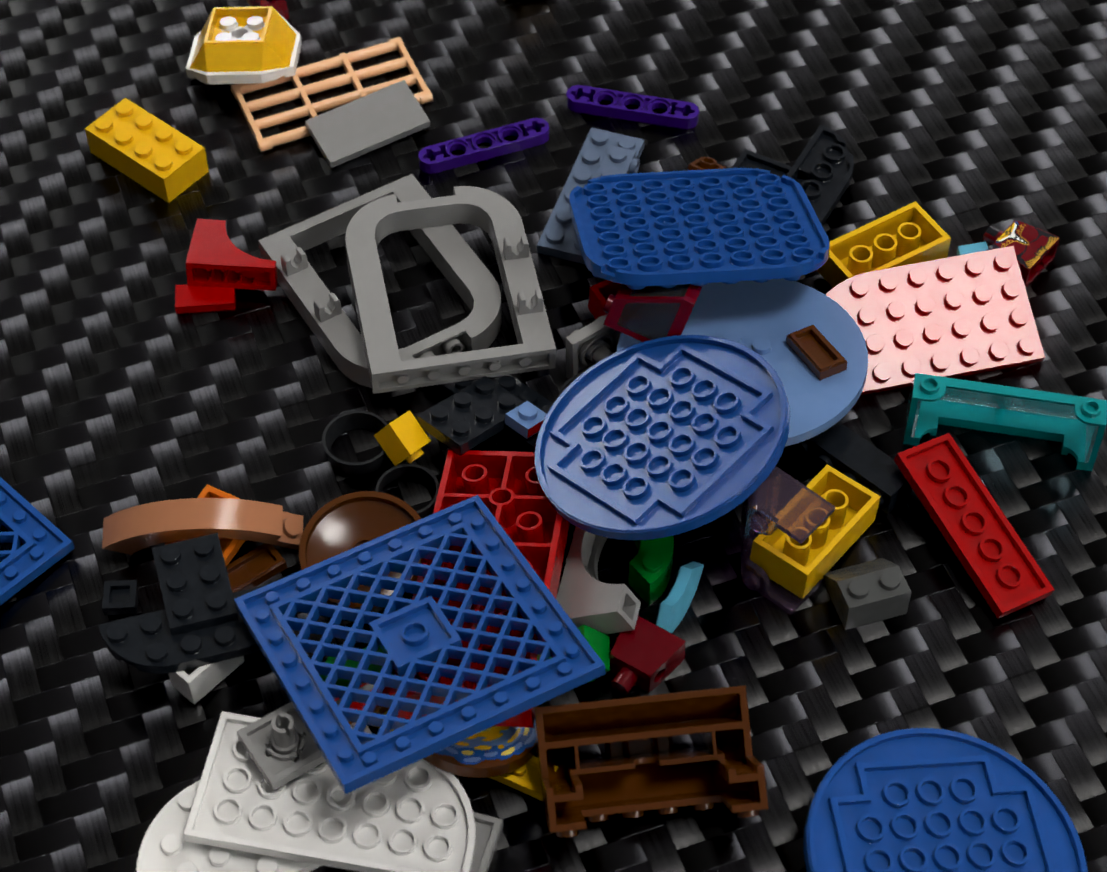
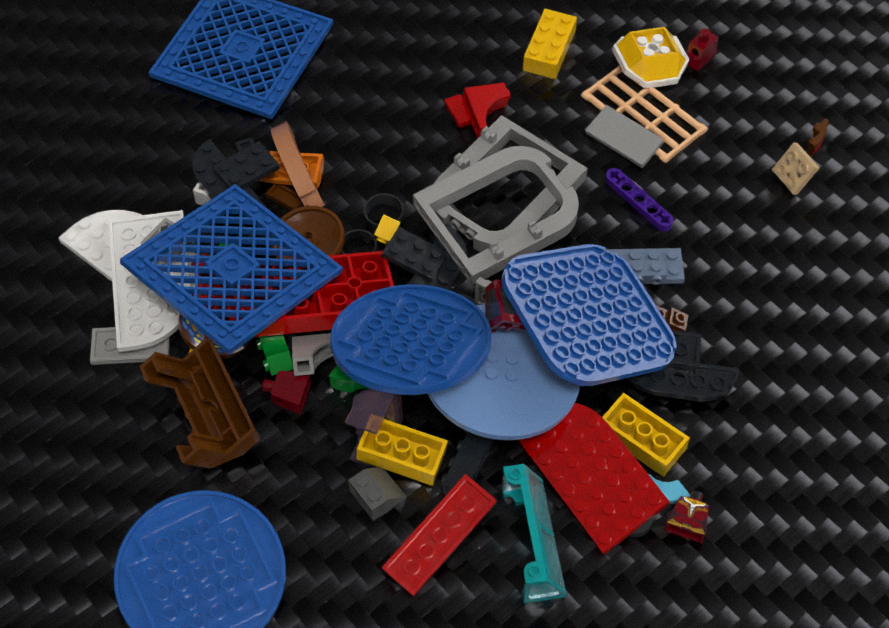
camera: 70 degrees right, 5 degrees up
medium blue plate [505,401,547,439] -> none
dark purple beam [566,85,699,129] -> none
medium azure tile [656,561,704,633] -> none
reddish brown tile [786,325,847,380] -> none

